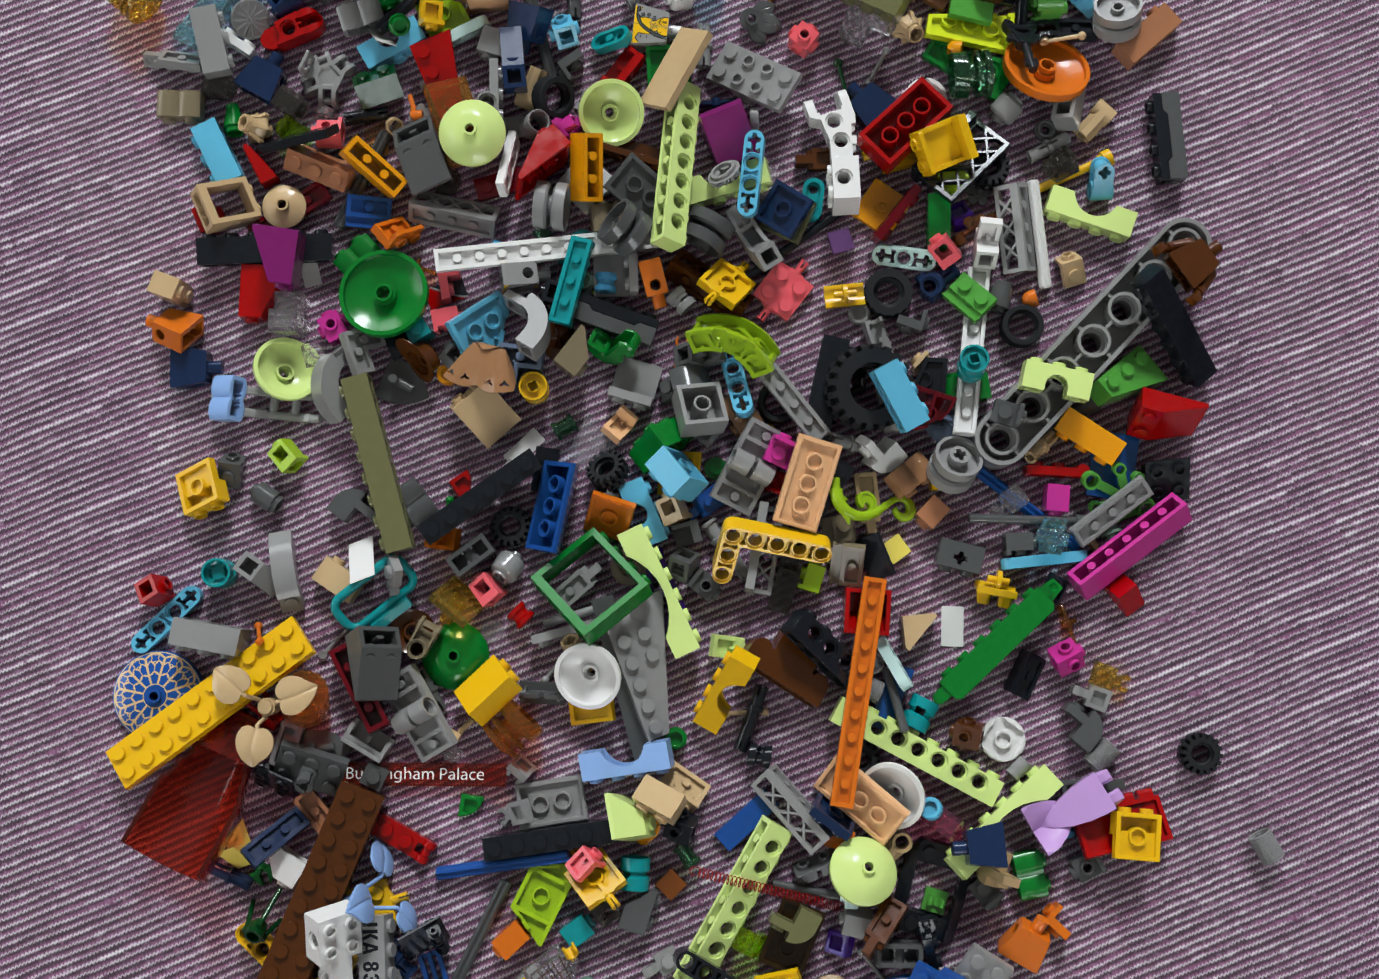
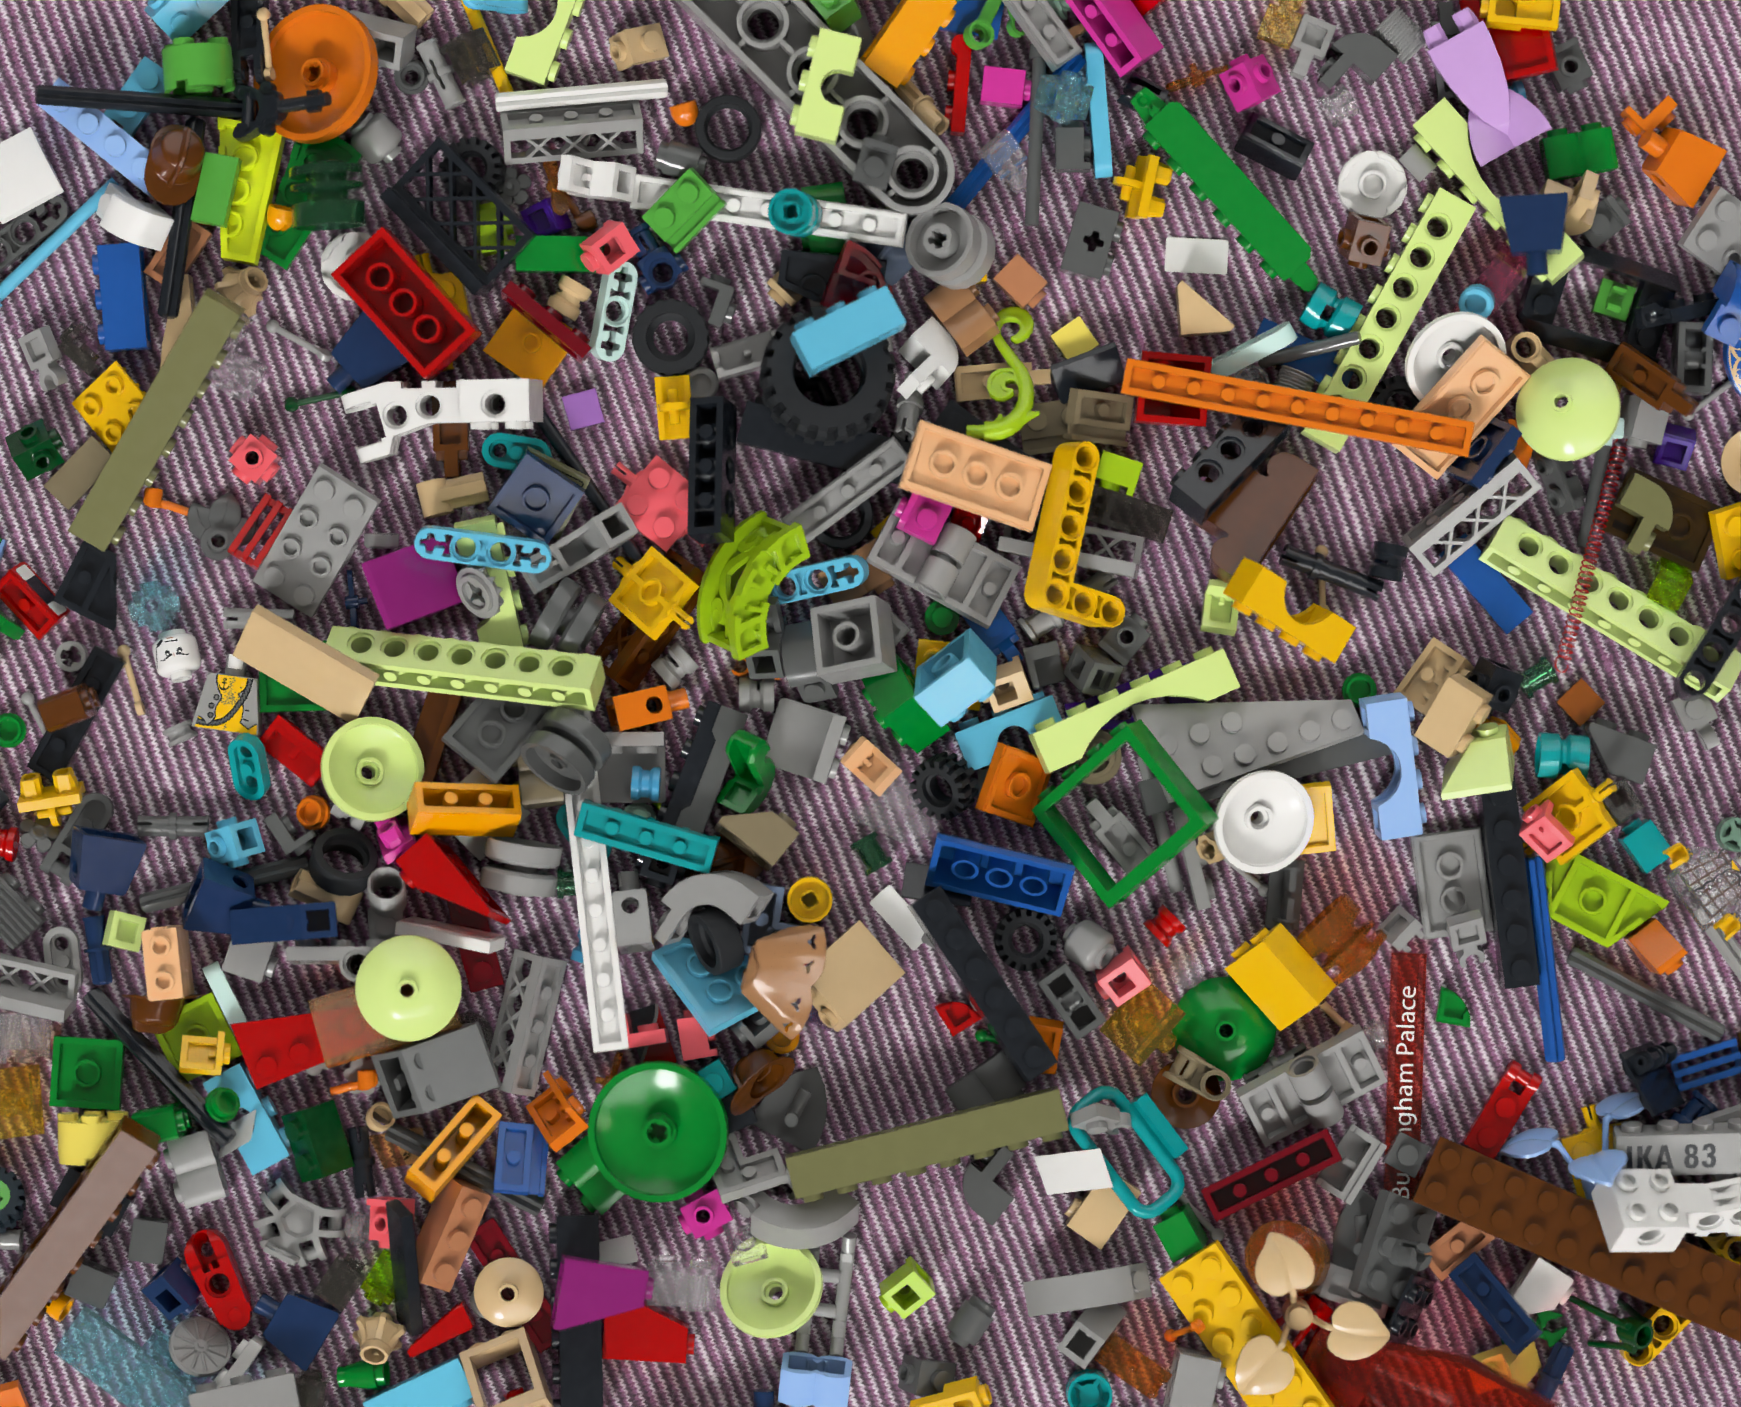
camera: 85 degrees left, 5 degrees up
dark grey slope [345,626,402,701] -> none
yellow panel [909,113,979,177] -> none
none -> red tile [228,493,293,570]
none -> orange plate [296,795,331,830]
none -> tan piece [416,471,490,519]
none -> tan wheel [545,274,592,322]
none -> black brick [687,396,737,544]
none -> black tyre [688,906,744,975]
none -> light grey wheel [739,677,775,712]
none -> clear orange hinge [1093,1331,1172,1399]
none -> green brick [1153,1203,1208,1263]
none -> clear wheel [1317,84,1360,128]

